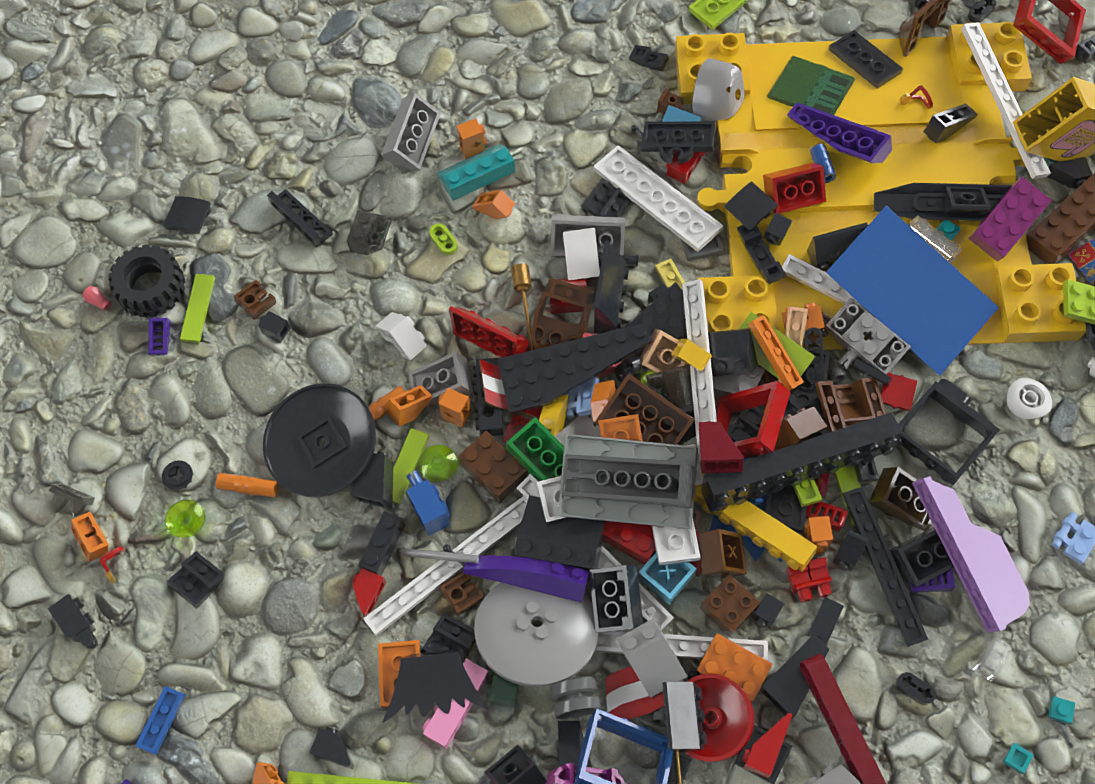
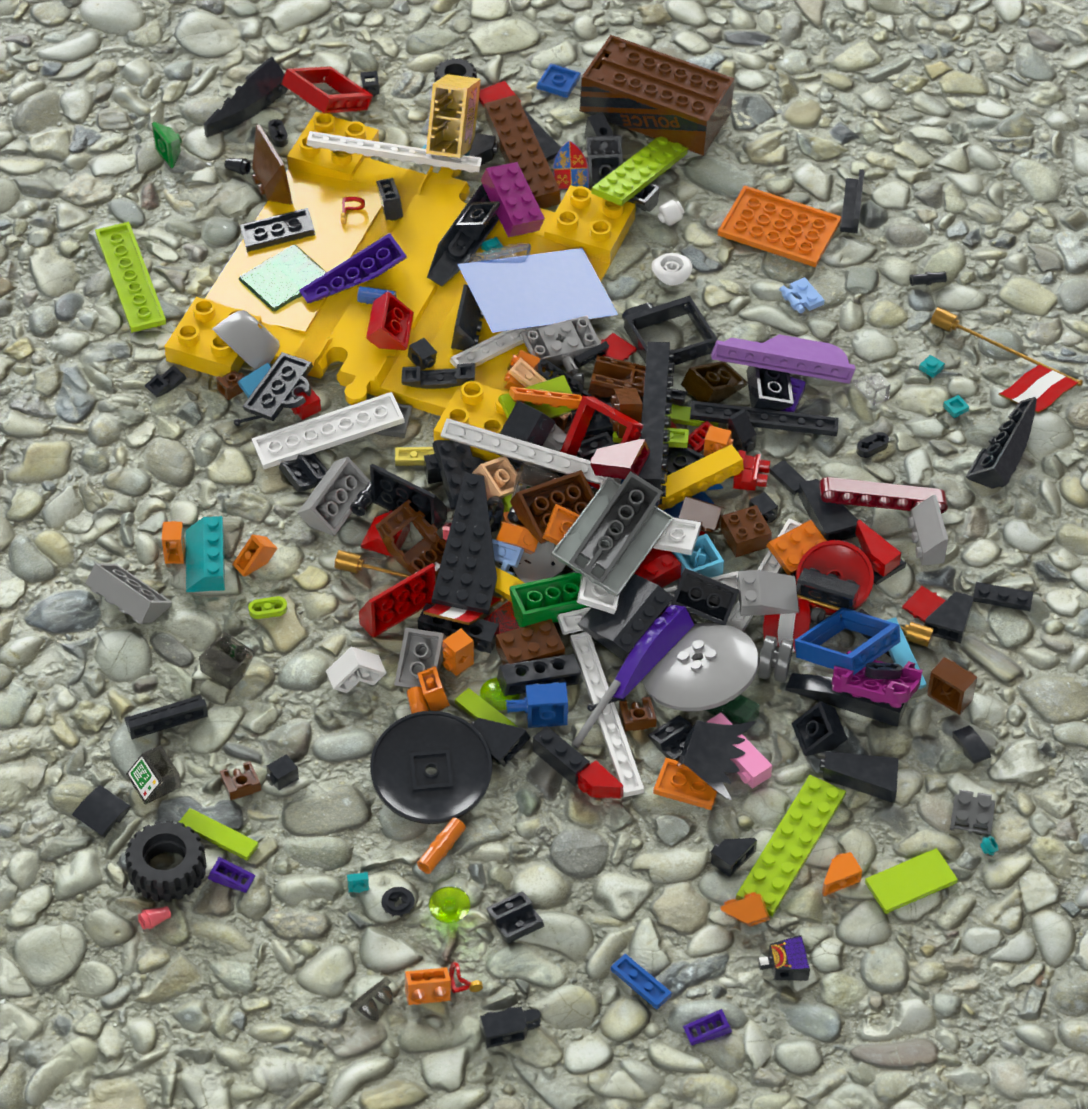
camera: 70 degrees left, 15 degrees down
white sticker [563,228,600,280] -> none
yellow slope [671,339,712,372] -> none
black slope [724,181,779,232] -> none
none -> clear smoke slope [126,745,181,805]
none -> teal plate [347,872,369,893]
none -> black brick [497,654,581,696]

